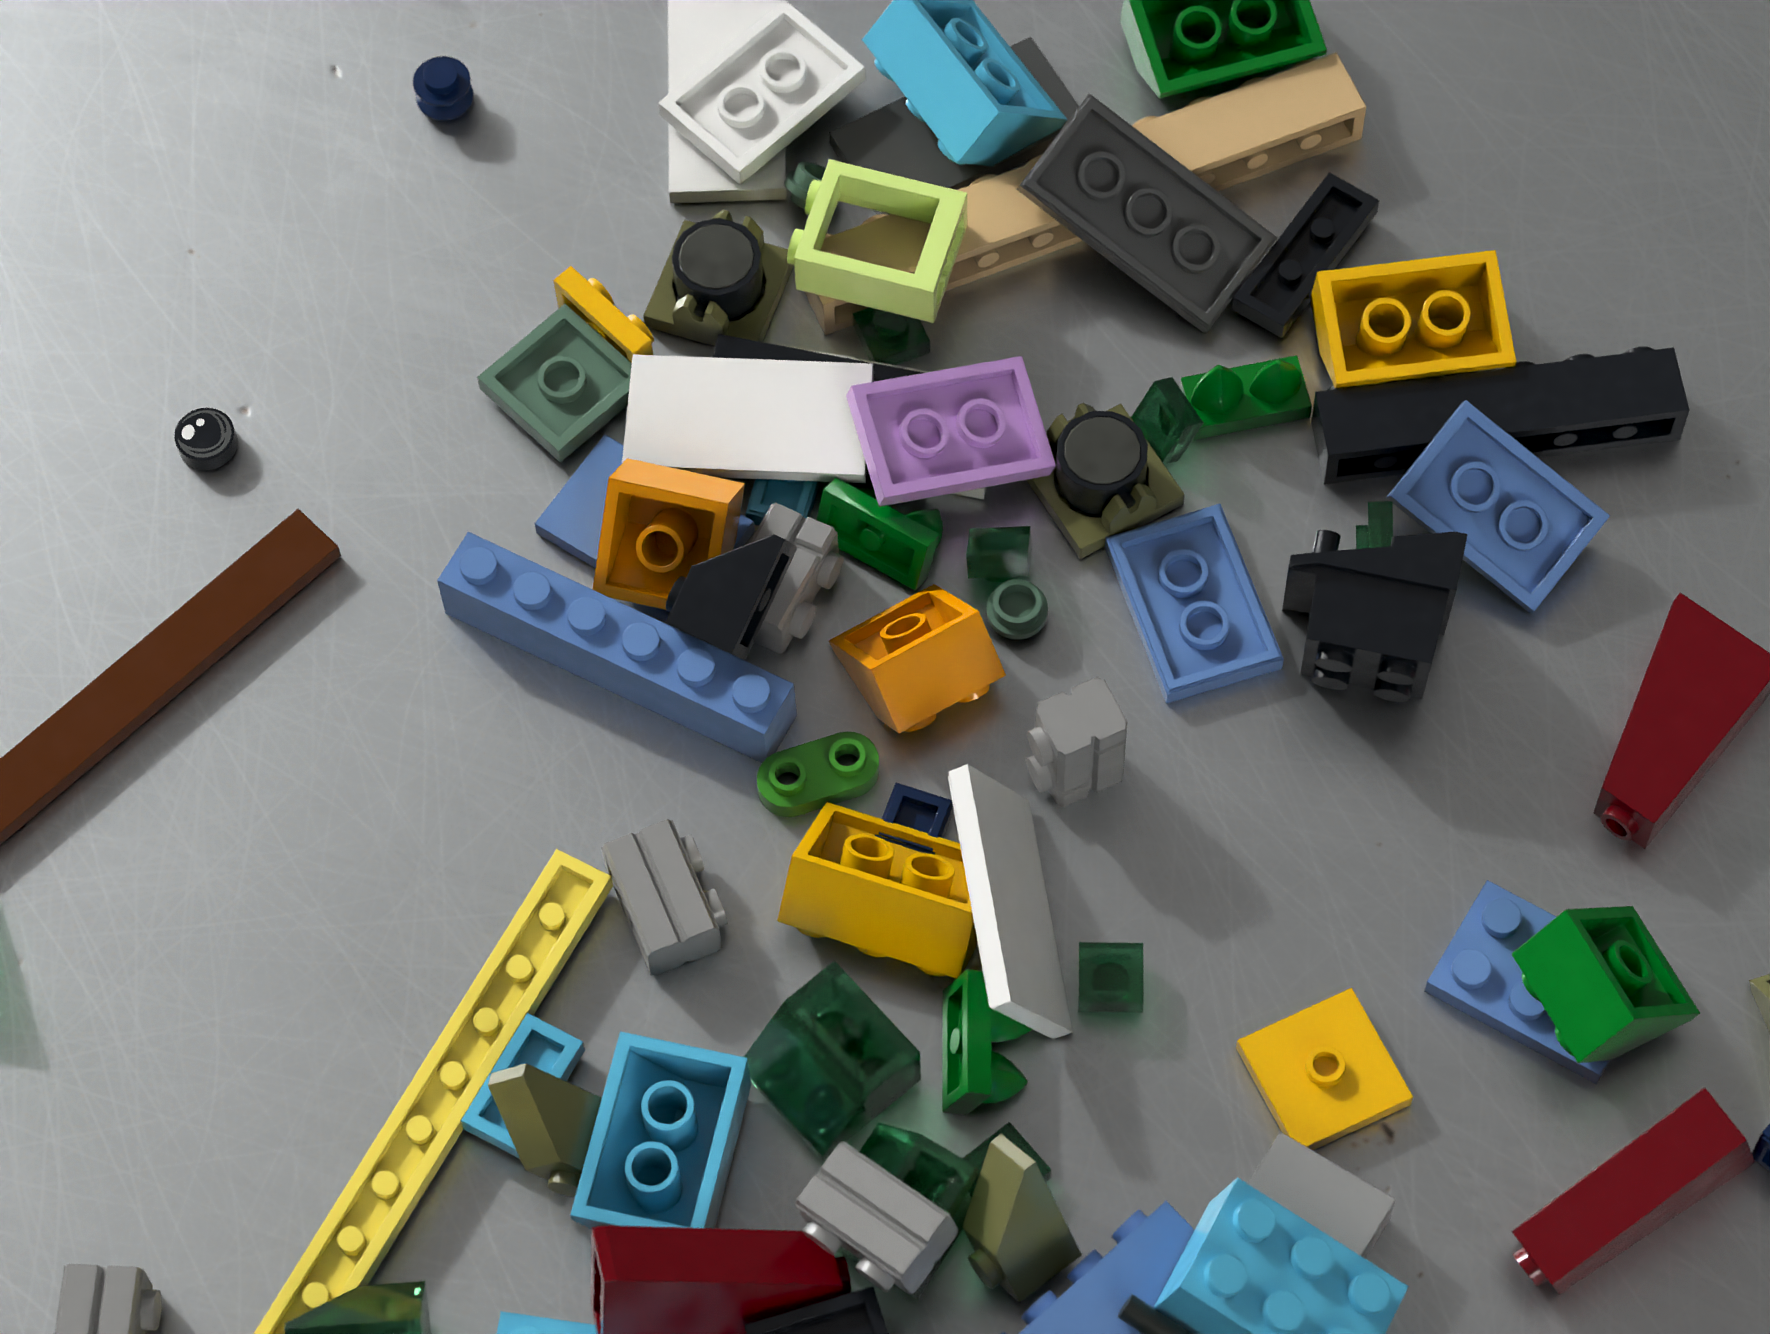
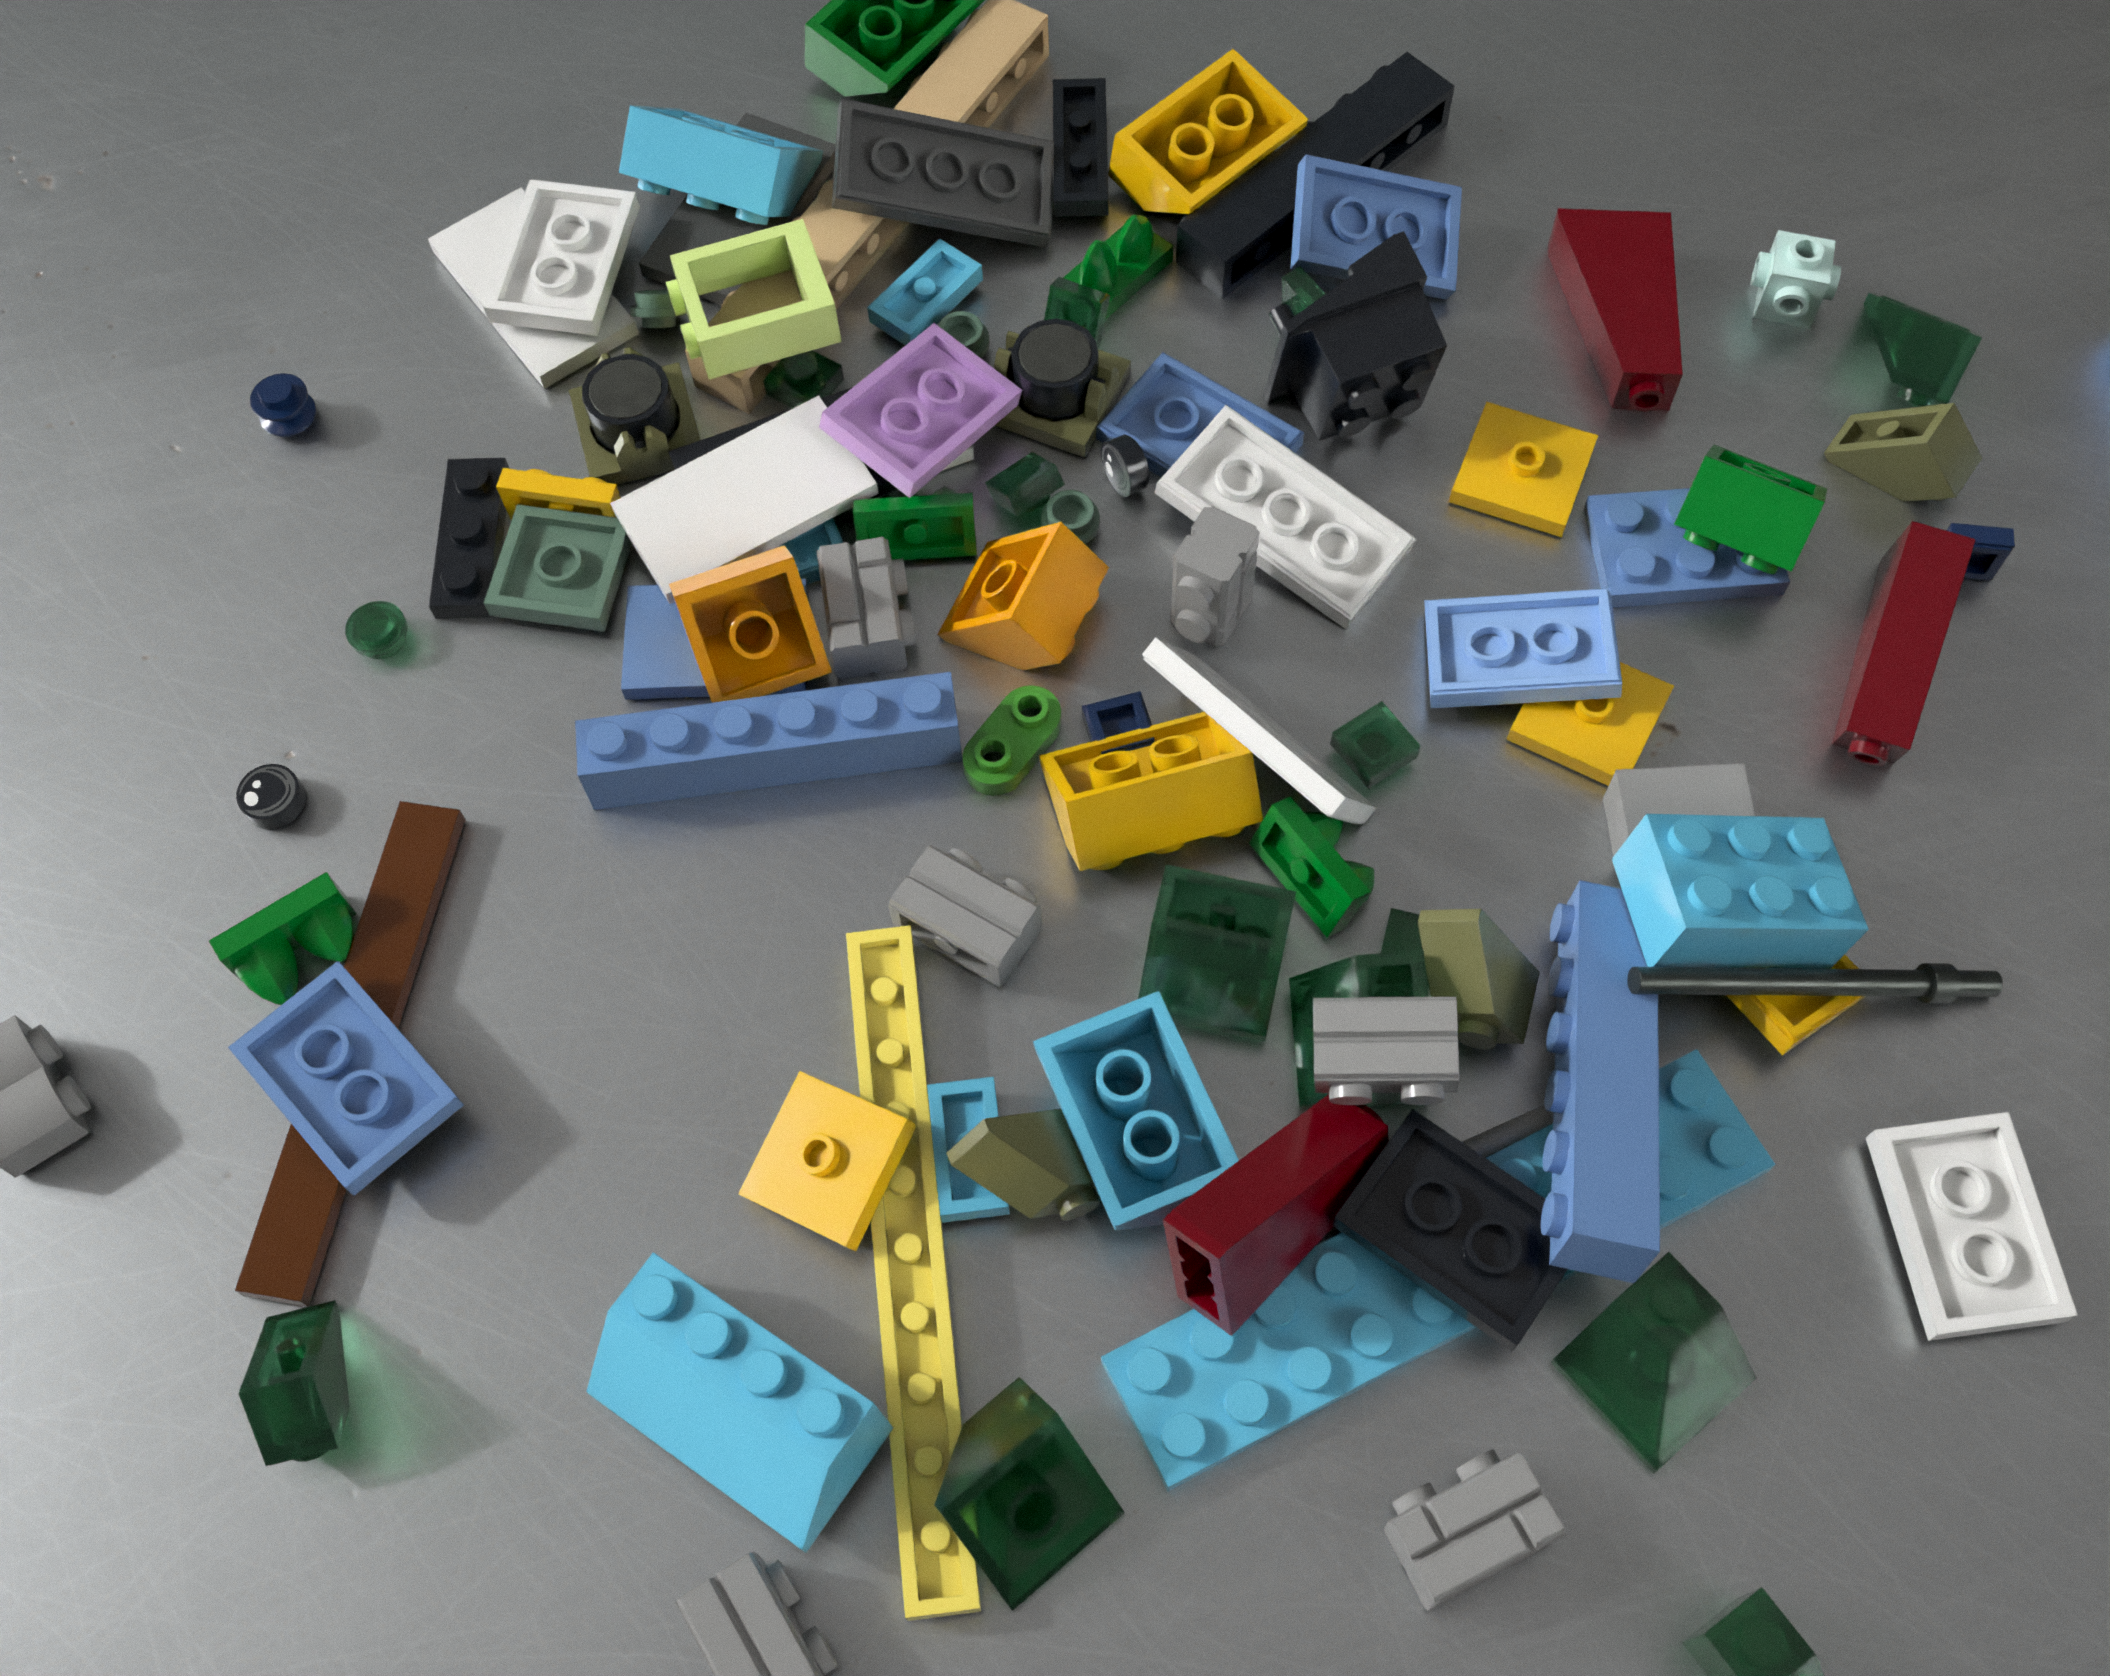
camera: 35 degrees left, 0 degrees up
black slope [665,534,798,660] -> none
none -> green tile [209,872,357,1005]
none -> medium blue plate [228,961,464,1196]
none -> clear green plate [345,601,408,659]
none -> black plate [429,458,510,619]
none -> medium azure slope [586,1252,893,1553]
none -> yellow plate [738,1071,917,1251]
none -> medium azure plate [867,239,983,345]
none -> sand green plate [938,311,990,359]
none -> black tile [1101,434,1150,497]
none -> white tile [1155,405,1417,629]
none -> light blue tile [1424,588,1622,708]
none -> yellow plate [1449,401,1598,537]

